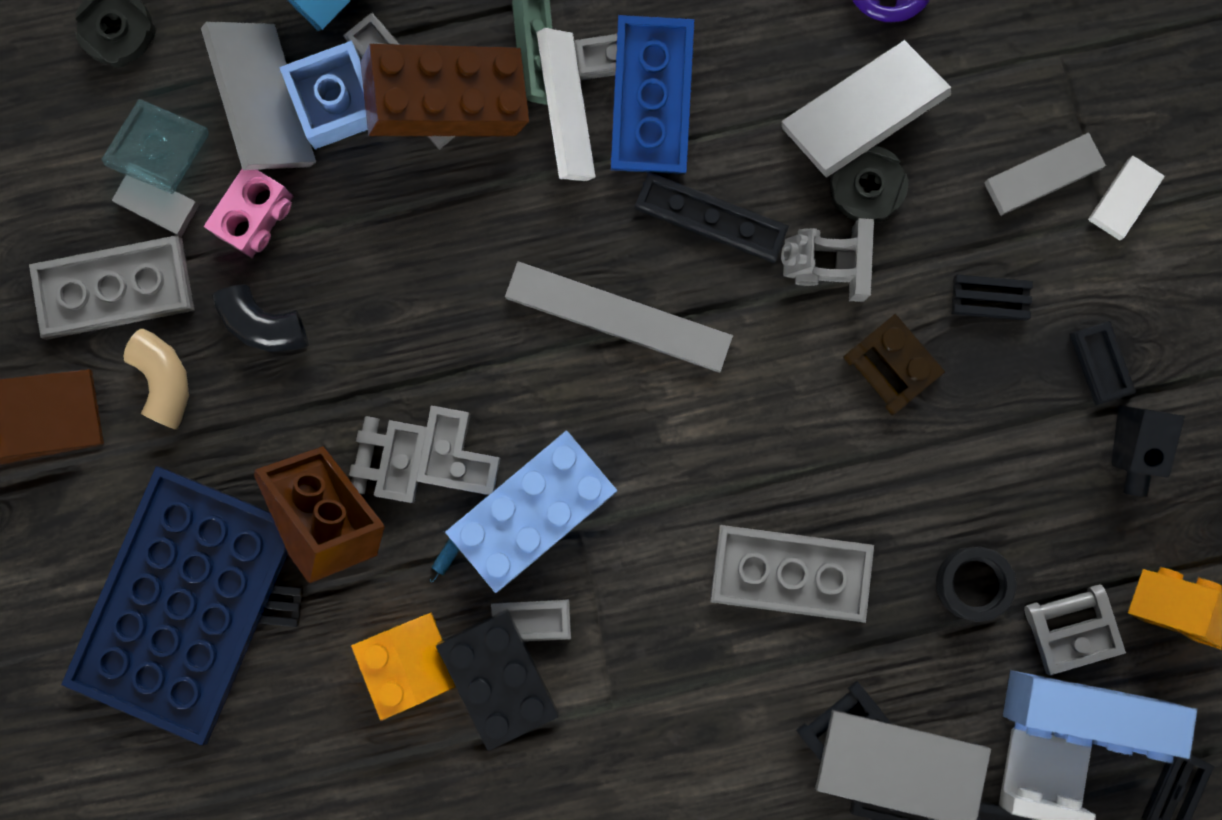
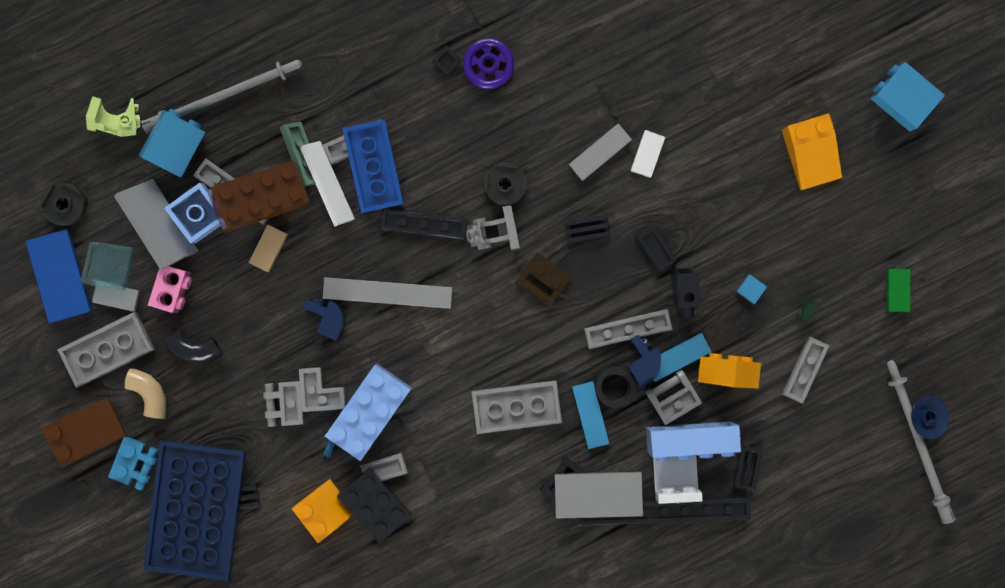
camera: 15 degrees left, 5 degrees up
reddish brown slope [254,446,385,583] -> none
light grey tile [781,40,951,178] -> none
none -> blue tile [25,229,92,323]
none -> dark azure plate [108,436,158,490]
none -> tan tile [249,224,288,272]
none -> dark blue brick [303,298,346,341]
none -> dark azure tile [572,381,609,449]
none -> light grey tile [584,309,672,349]
none -> dark blue brick [628,335,661,388]
none -> dark azure tile [654,333,712,382]

